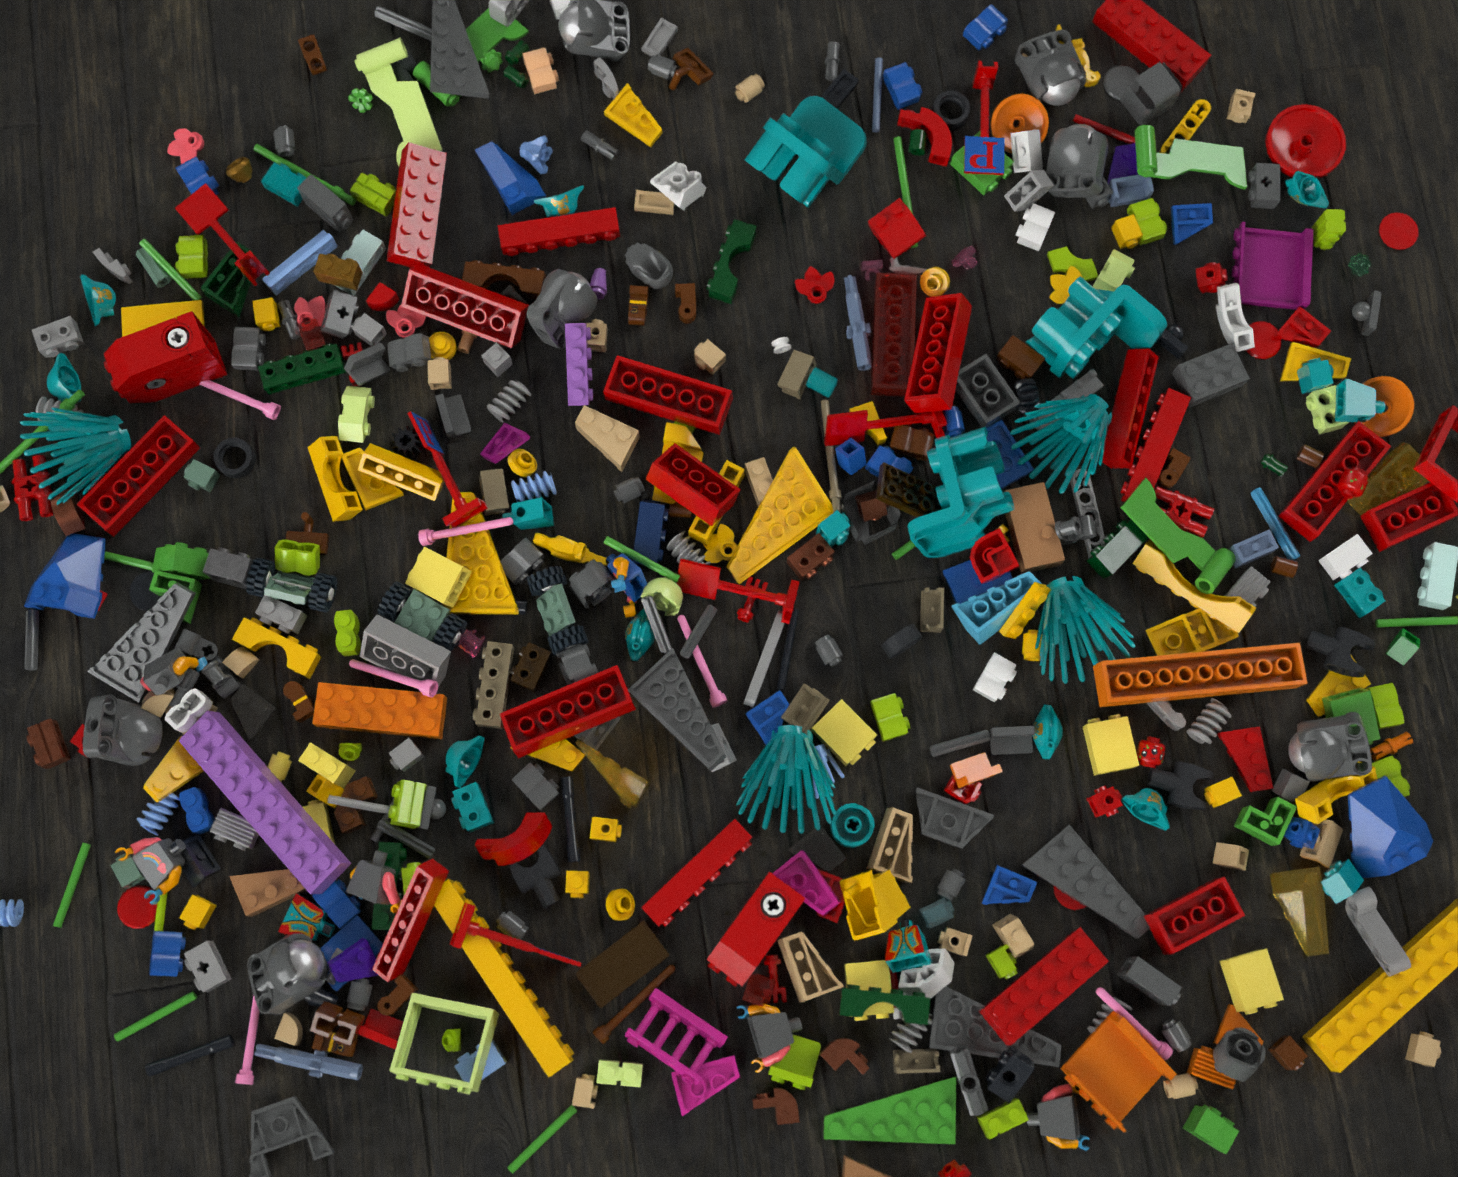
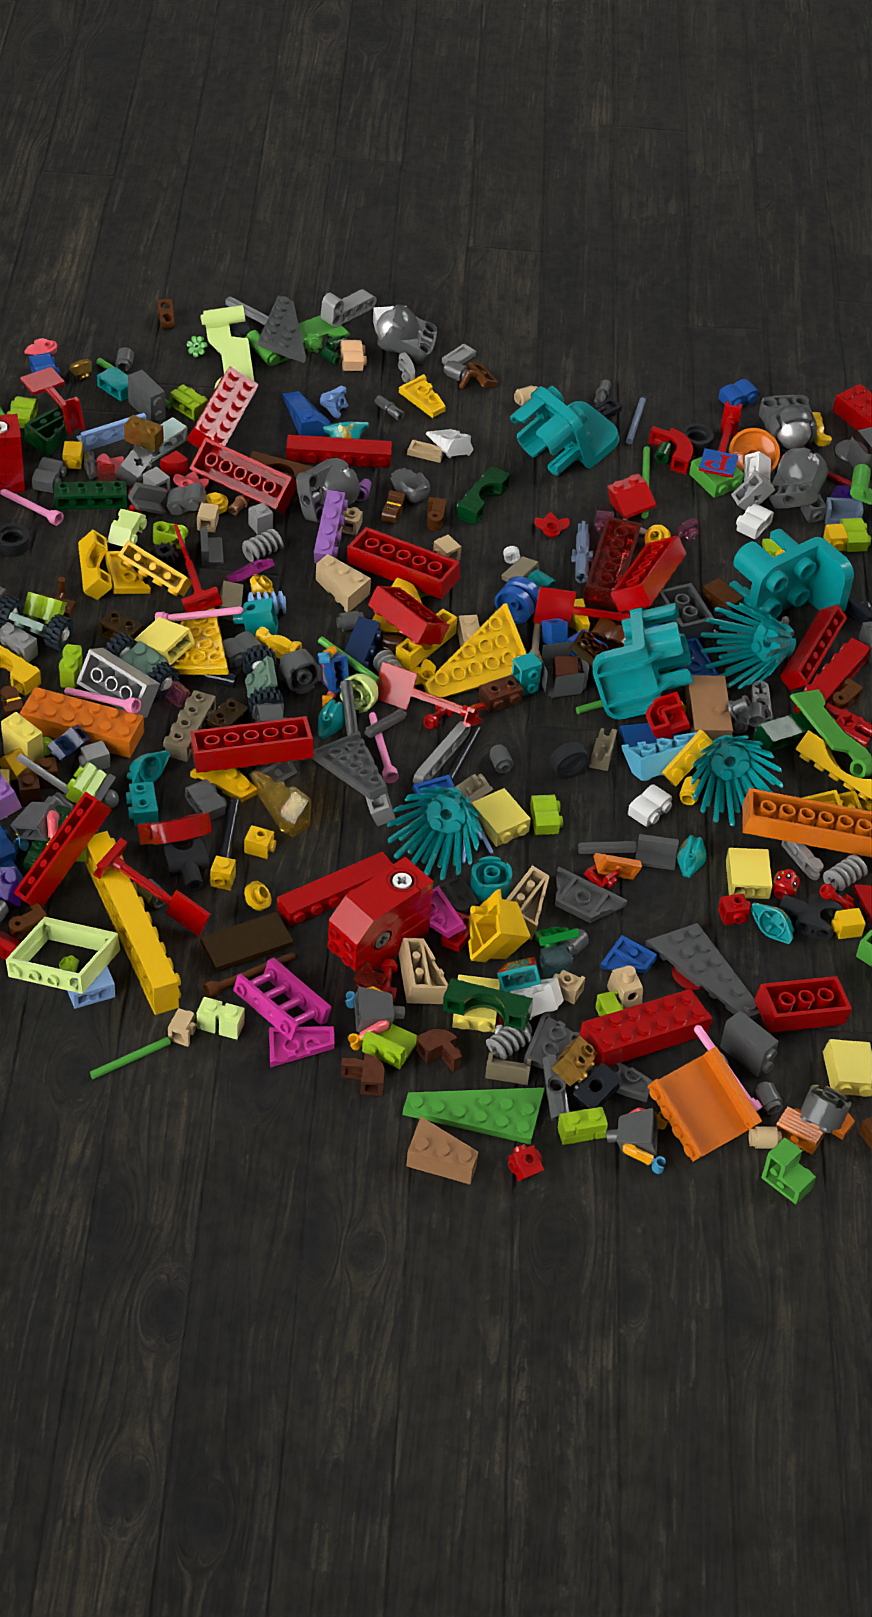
camera: 10 degrees right, 30 degrees down
blue brick [883,62,922,110] -> none
tan brick [1213,842,1249,871] -> none
none -> dark blue brick [48,724,90,762]
none -> dark brown brick [99,609,143,641]
none -> lime piece [153,521,189,549]
none -> blue wheel [495,576,539,624]
none -> green wing [535,927,580,948]
none -> pearl gold brick [551,1035,598,1086]
none -> red hinge [819,884,855,910]

